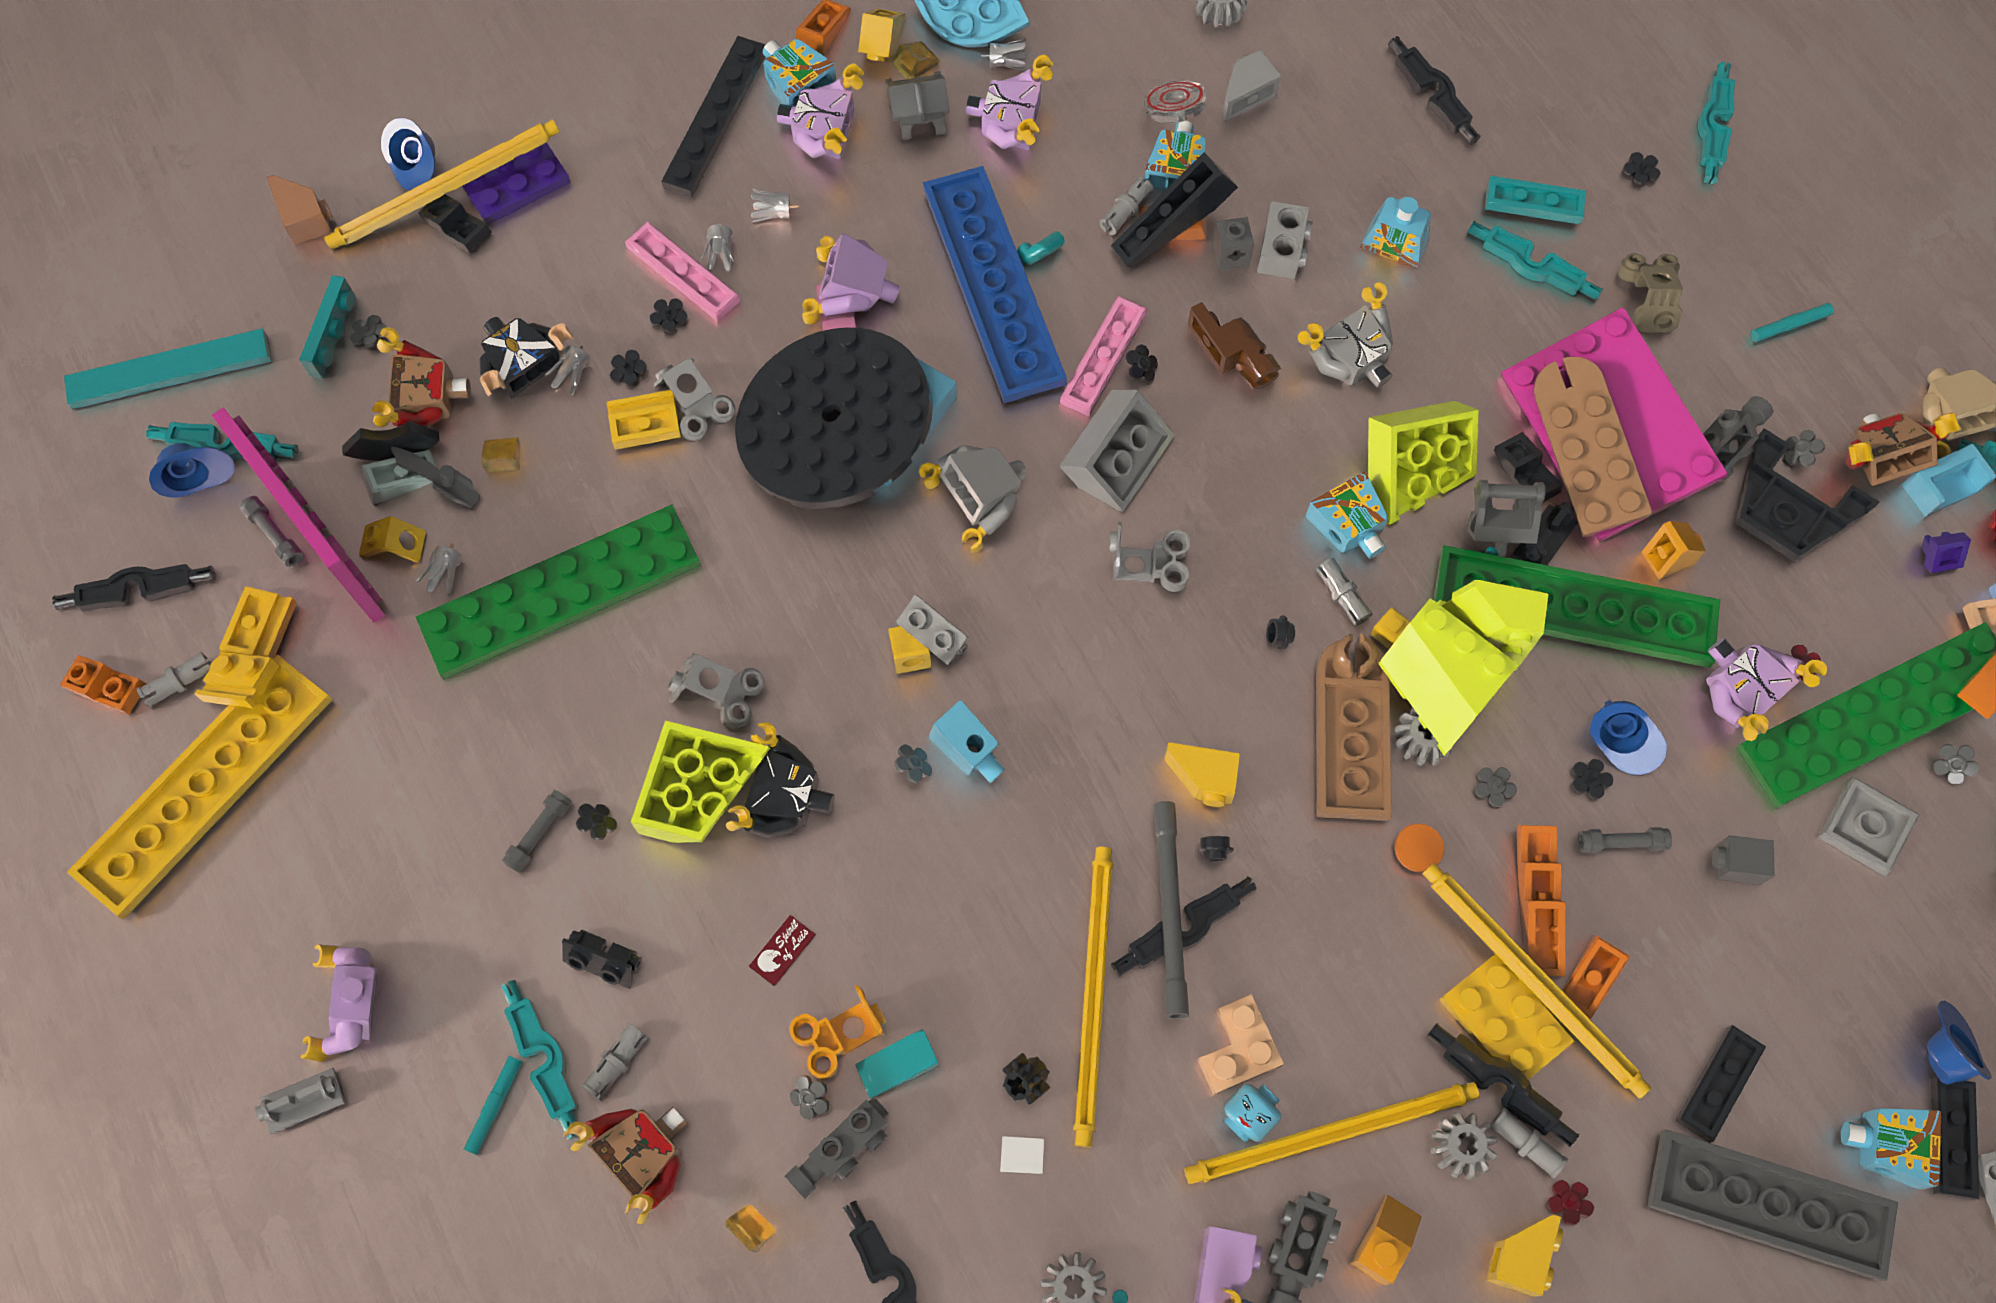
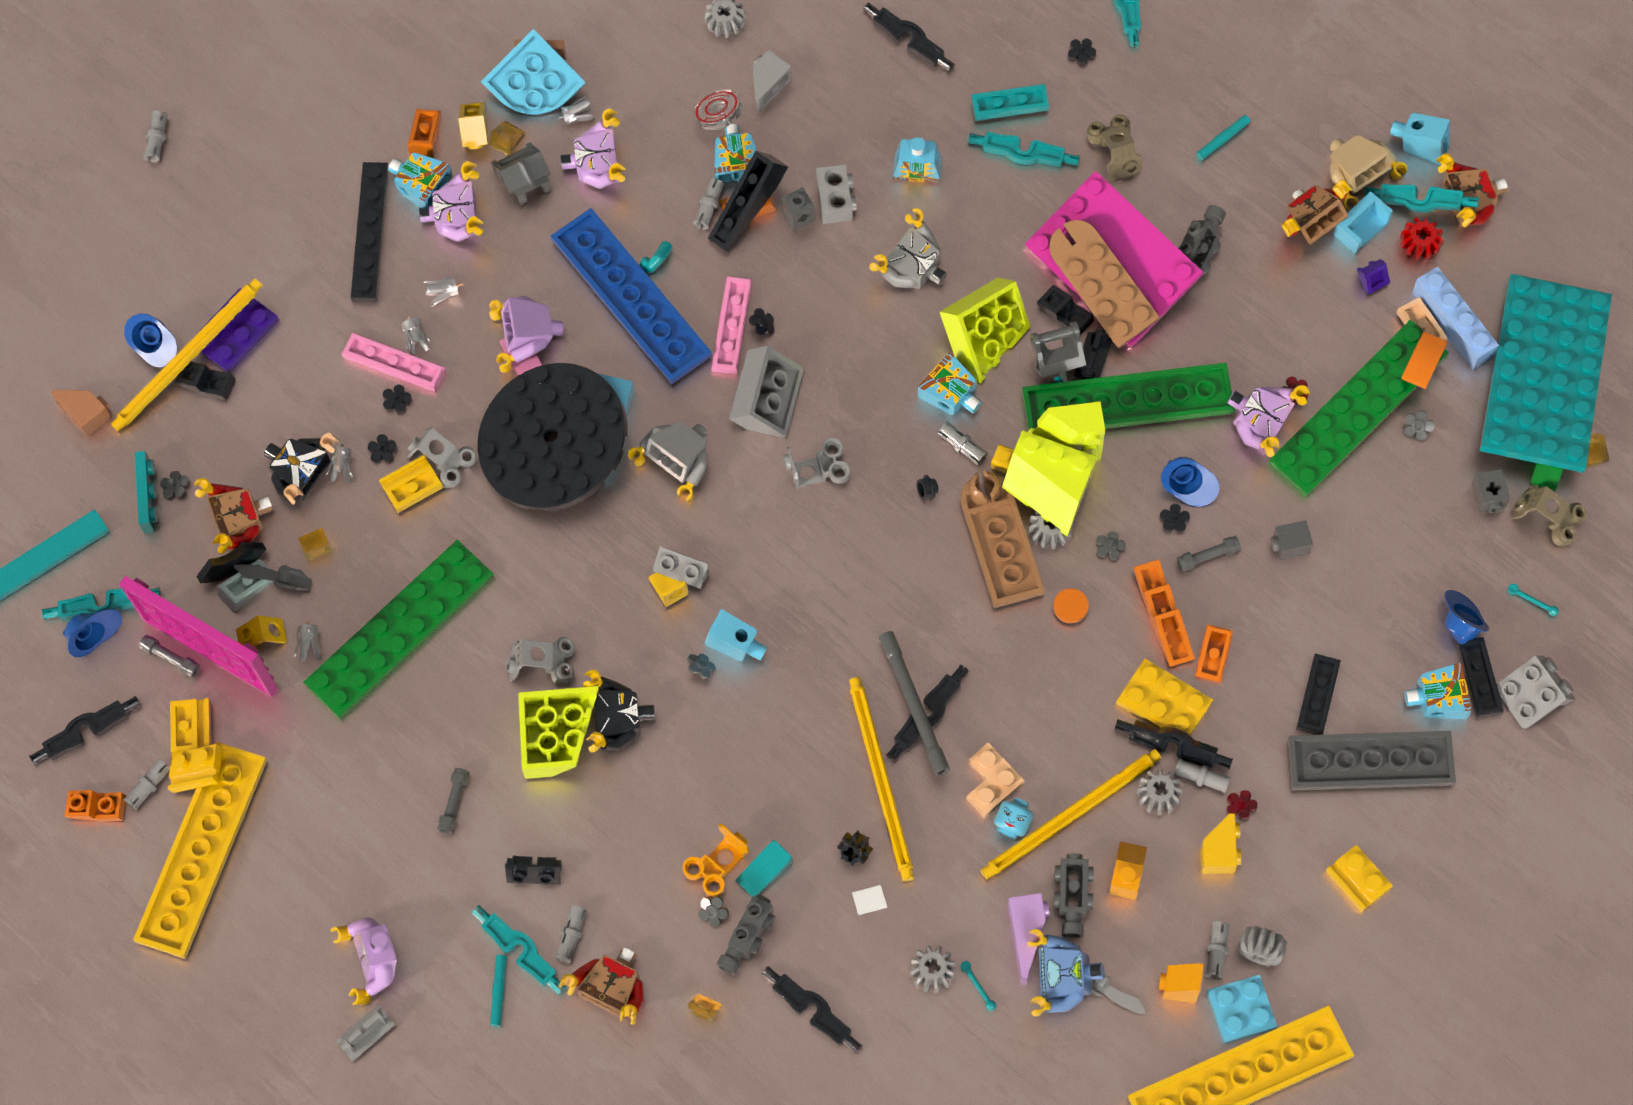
camera: 15 degrees left, 0 degrees up
black plant [576,803,617,840] -> none
dark red sticker [749,915,816,986] -> none
yellow slope [1164,742,1240,807] -> none
reddish brown plate [1188,302,1281,389] -> none
black plate [1198,836,1234,862] -> none
yellow piece [1422,862,1652,1098] -> none
light orange slope [1642,521,1706,581] -> none
black wing [1735,428,1879,562] -> none
dark grey plant [1784,430,1825,467] -> none
light grey tile [1818,777,1919,876] -> none

